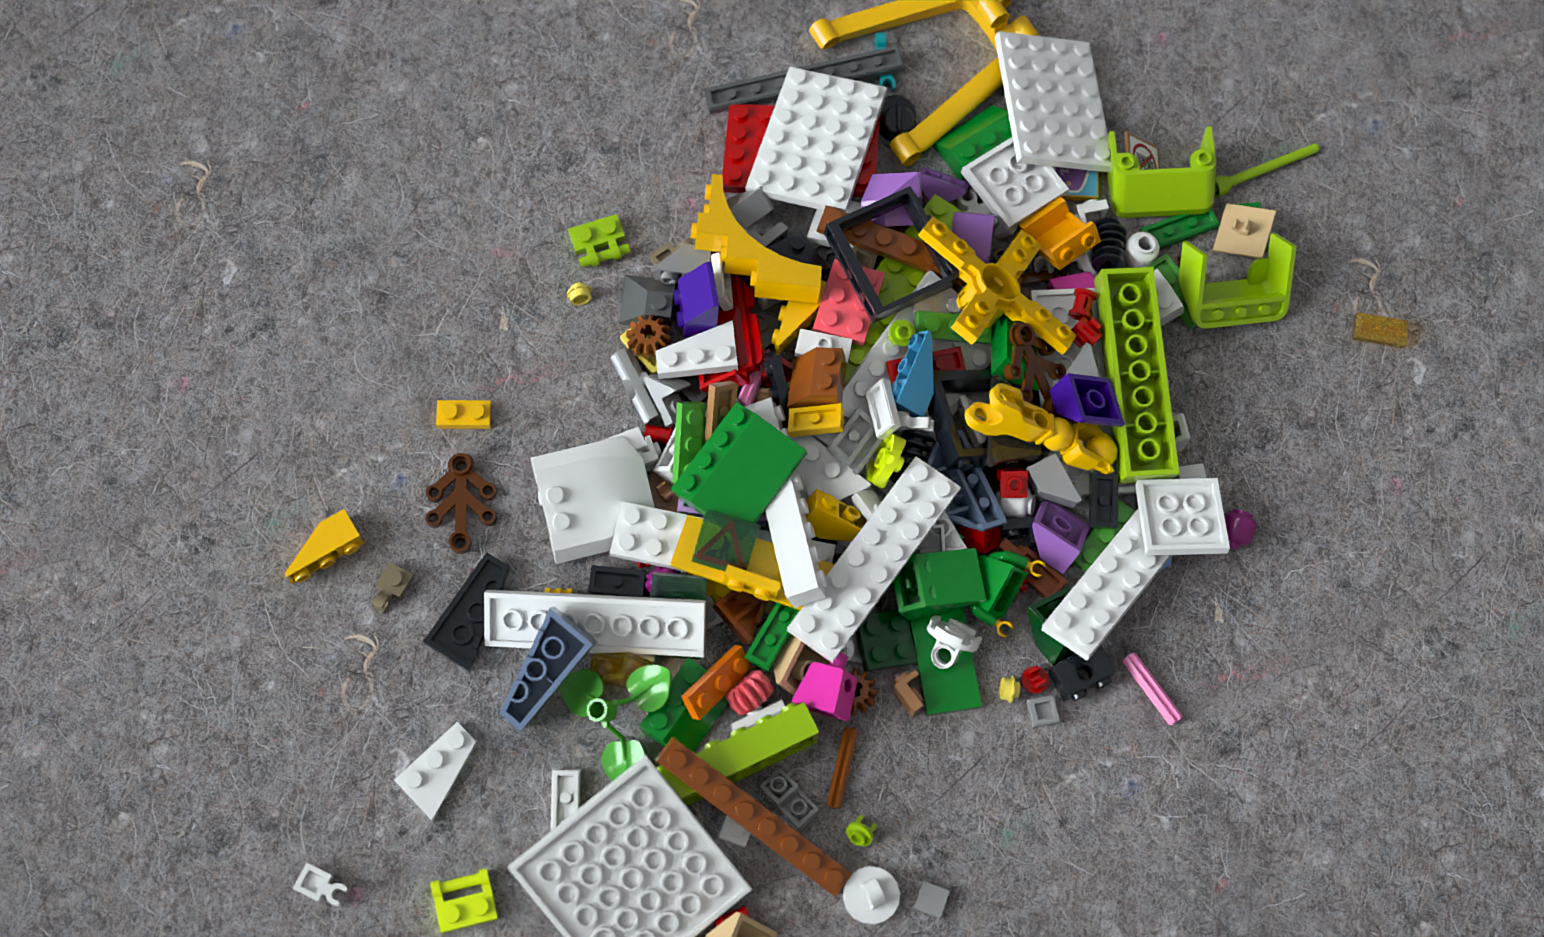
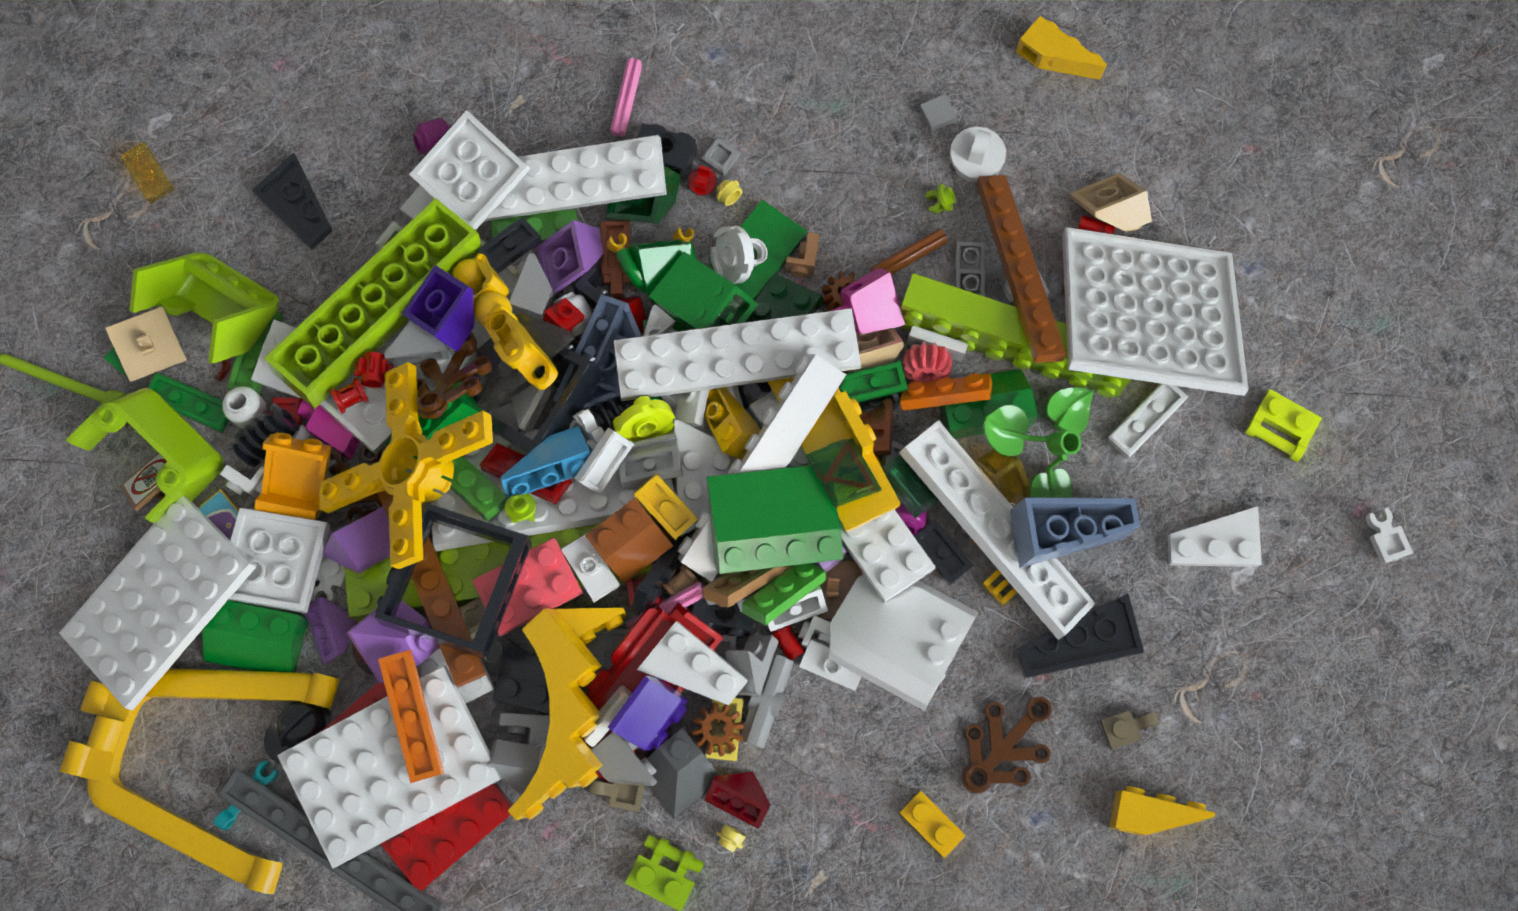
camera: 130 degrees left, 5 degrees up
none -> black wing [252,153,333,250]
none -> orange plate [378,650,444,783]
none -> dark red slope [704,772,771,829]

